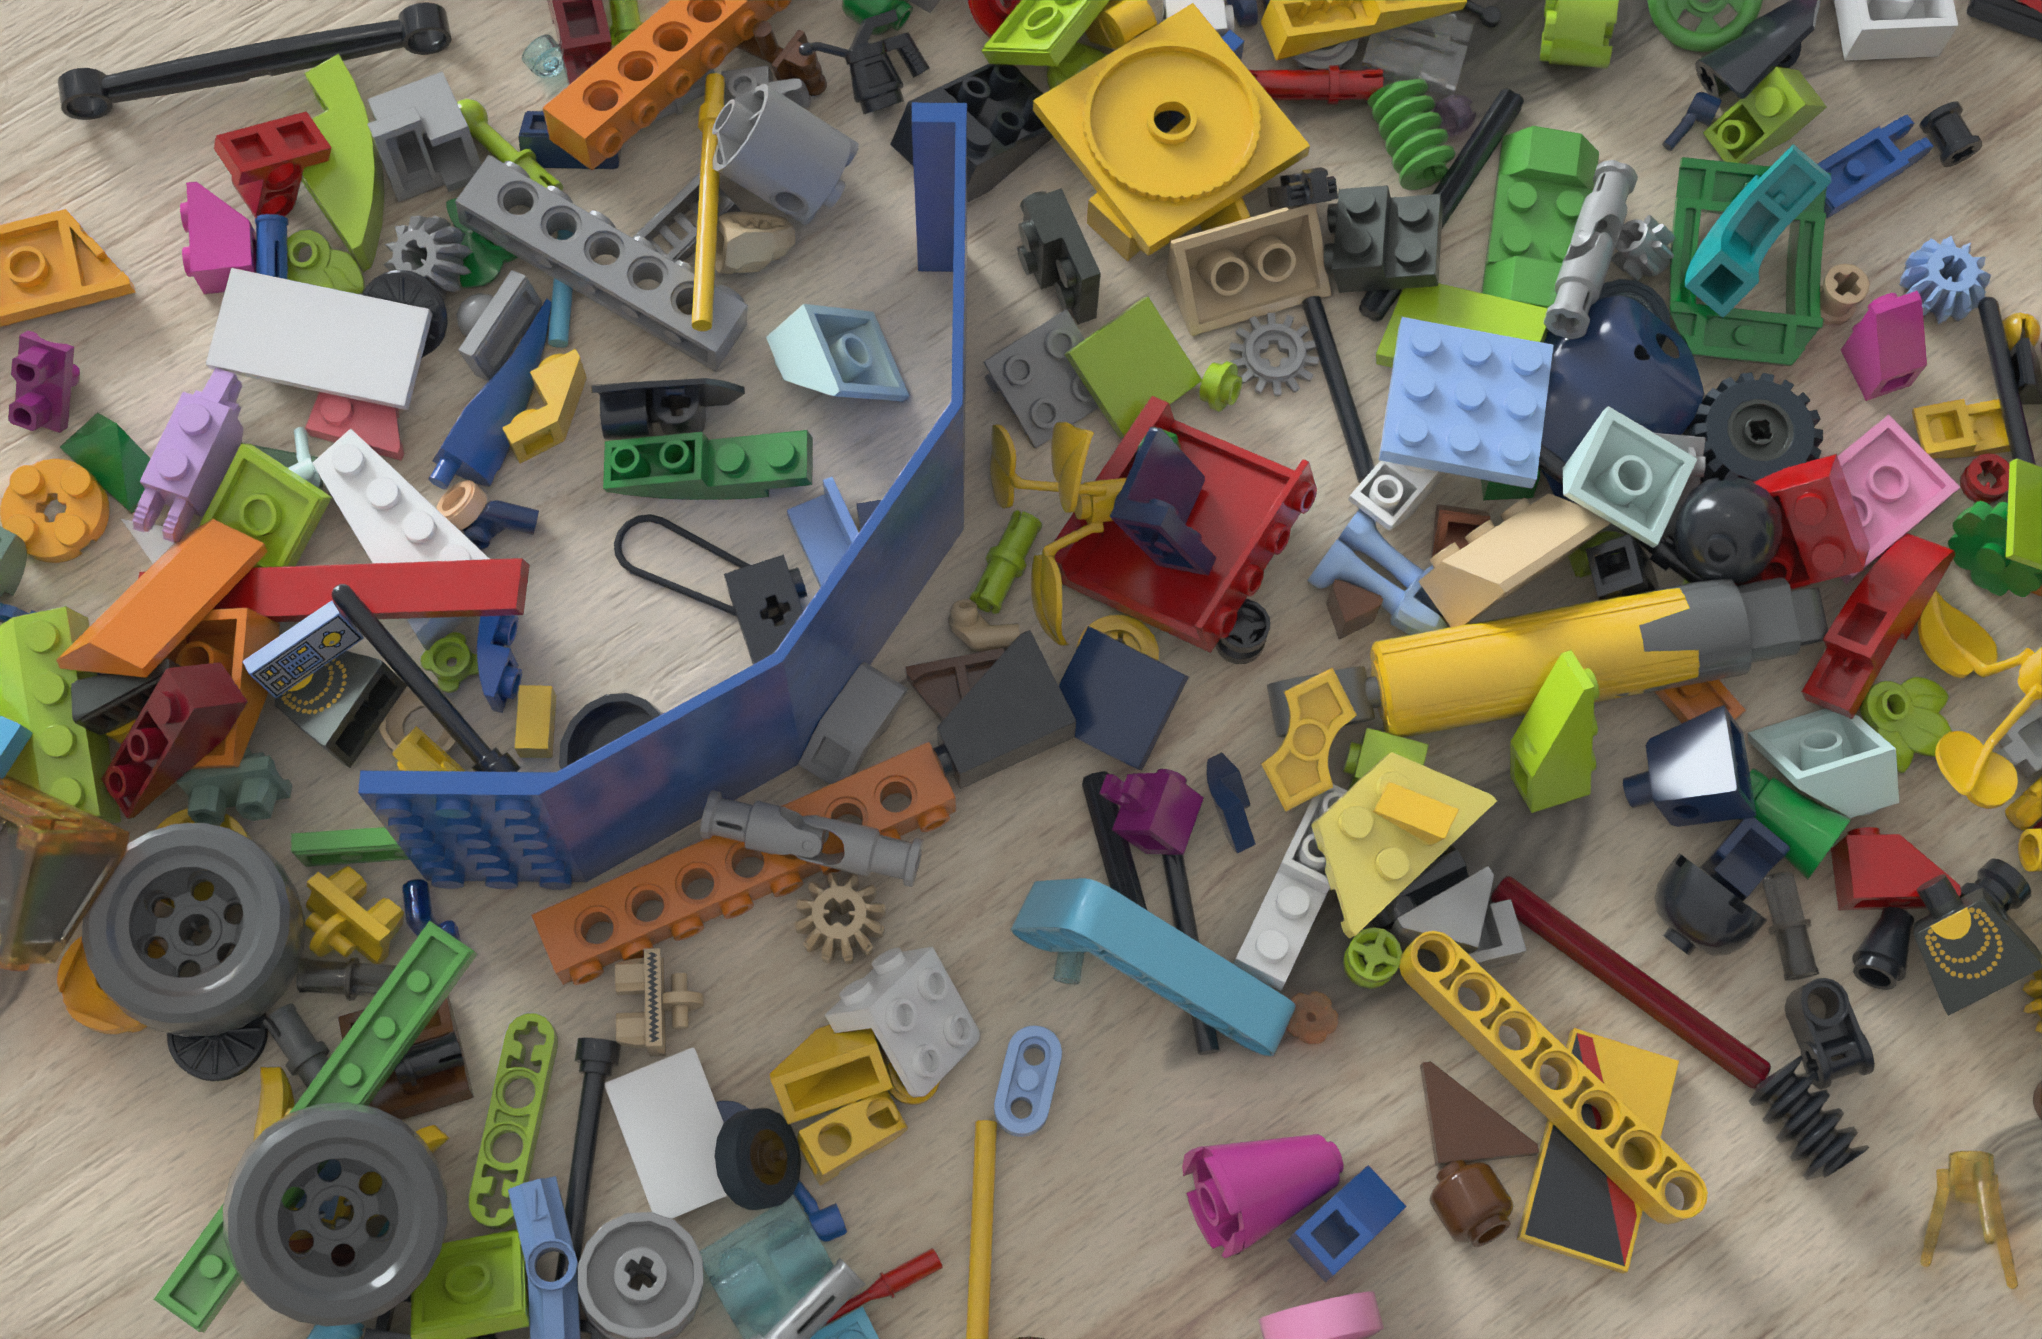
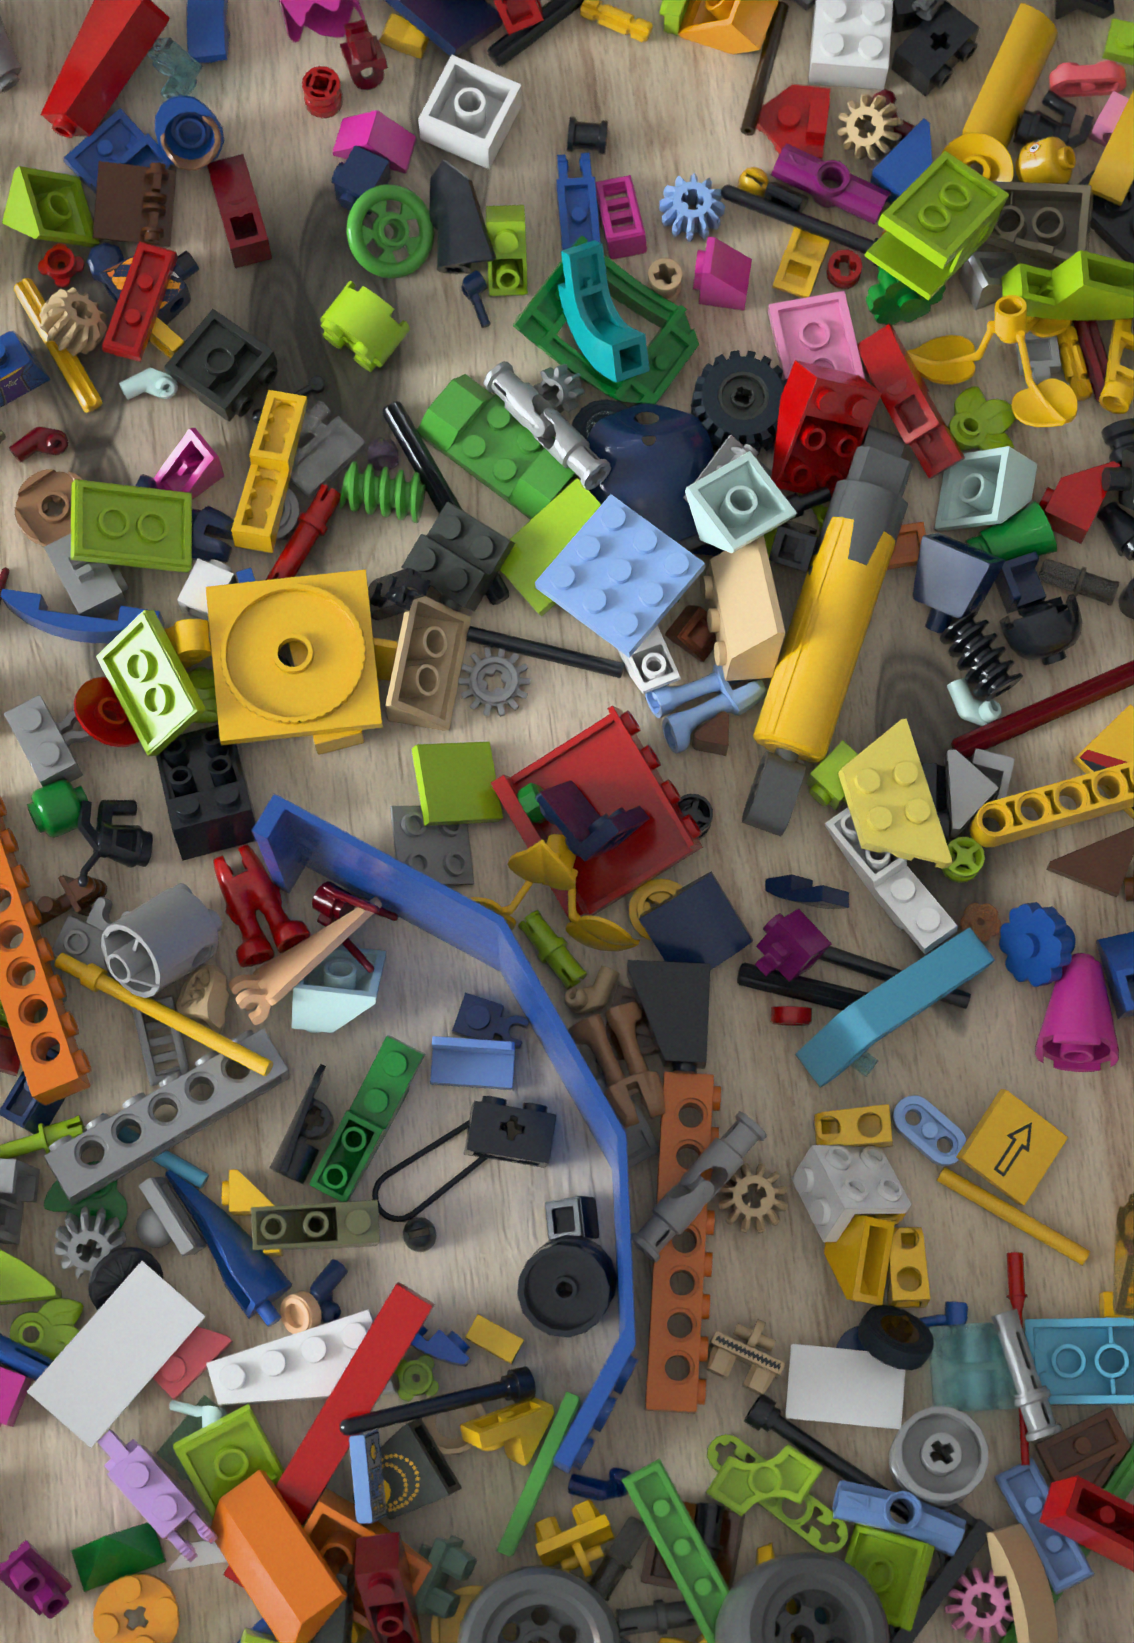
camera: 60 degrees left, 5 degrees up
pearl dark grey plate [1017,188,1101,325] -> none
lime plate [1199,361,1242,412] -> none
yellow tile [1260,667,1357,812] -> none
yellow piece [1373,782,1459,845] -> none
lime slope [1510,650,1600,813] -> none
black cylinder [1674,478,1783,584] -> none
none -> red piece [213,844,311,967]
none -> light nougat flag [228,897,382,1025]
none -> olive slope [251,1200,380,1250]
none -> dark red plant [312,881,399,973]
none -> pearl dark grey hinge [403,1217,436,1252]
none -> medium nougat piece [568,1002,665,1129]
none -> dark pink slope [595,175,647,259]
none -> lime tile [705,1444,824,1517]
none -> red tile [771,1006,812,1026]
none -> yellow leg [814,1104,893,1147]
none -> black piece [940,612,1023,701]
none -> light aqua arm [947,678,1002,726]
none -> yellow tile [956,1089,1068,1206]
none -> blue plant [999,902,1076,987]

